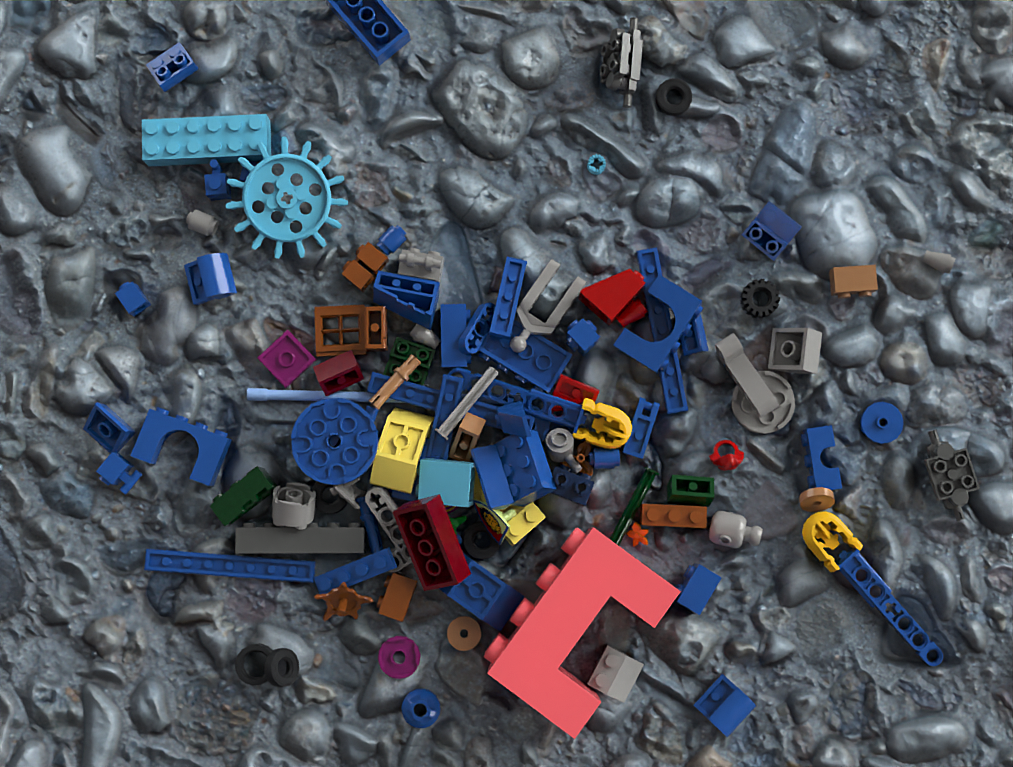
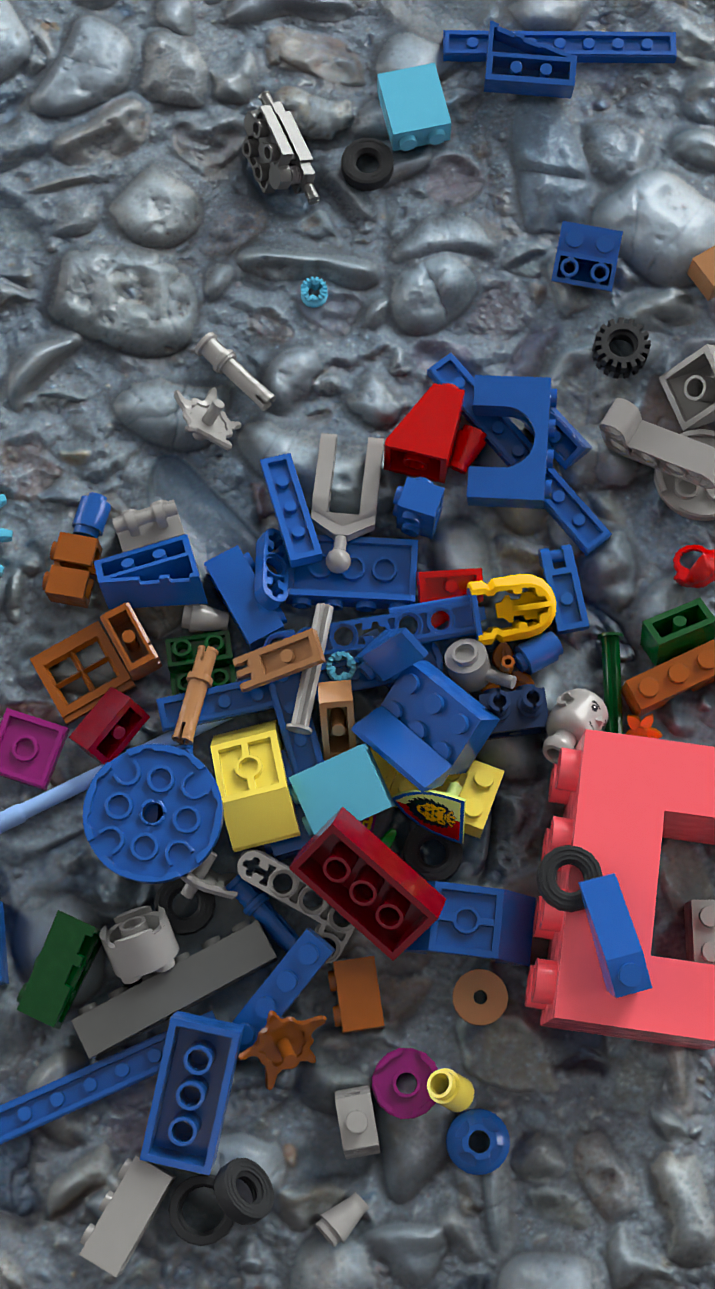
camera: 30 degrees left, 10 degrees down
none -> light grey brick [79,1155,177,1277]
none -> blue brick [140,1011,245,1176]
none -> light grey piece [174,387,241,450]
none -> light grey pin [194,332,276,411]
none -> medium nougat hinge [232,628,326,692]
none -> light grey cone [315,1192,369,1247]
none -> medium azure bush [326,651,356,681]
none -> light grey torso [335,1085,380,1159]
none -> medium azure brick [377,63,451,151]
none -> light yellow brick [427,1068,474,1112]
none -> blue tile [443,30,677,63]
none -> blue wedge [484,20,577,99]
none -> black tyre [536,845,603,912]
none -> light grey piece [542,688,608,764]
none -> blue slope [578,873,652,998]

